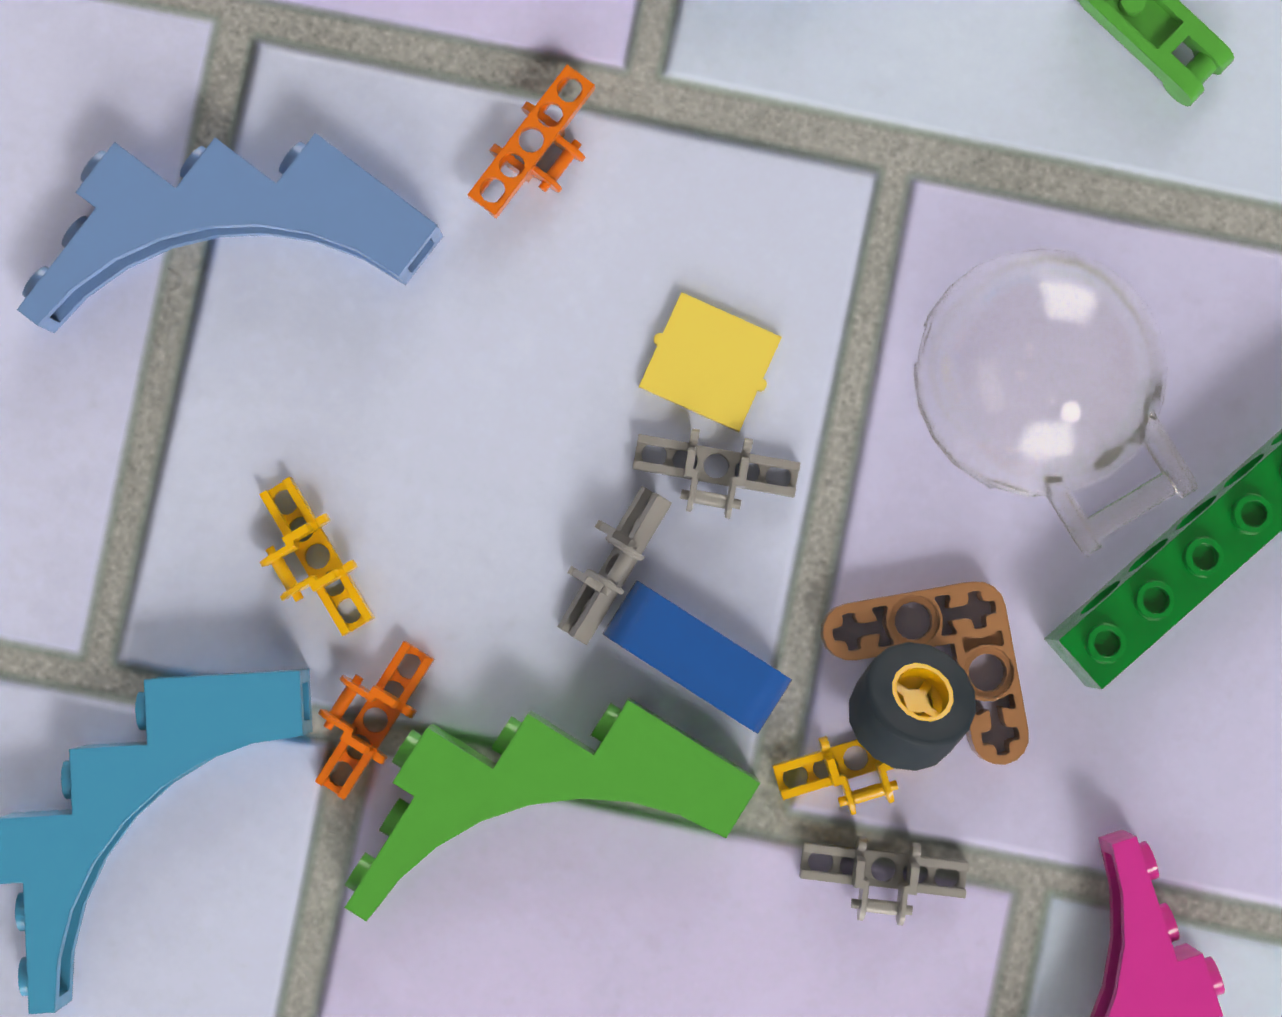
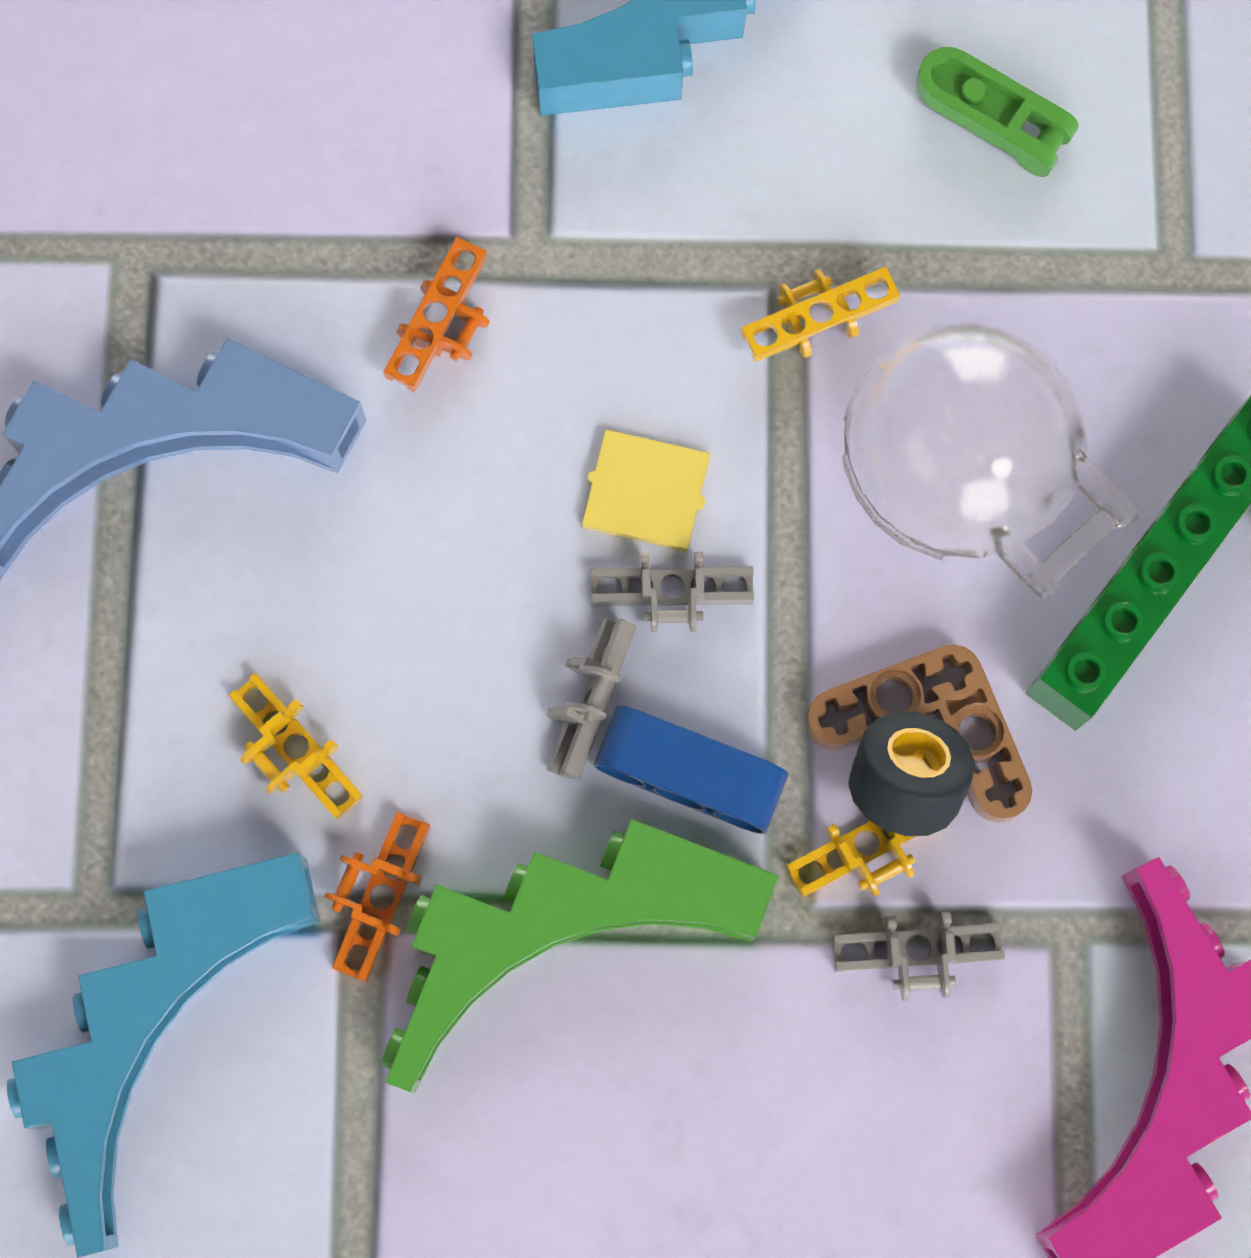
camera: 15 degrees left, 10 degrees down
none -> yellow piece [741,266,900,362]

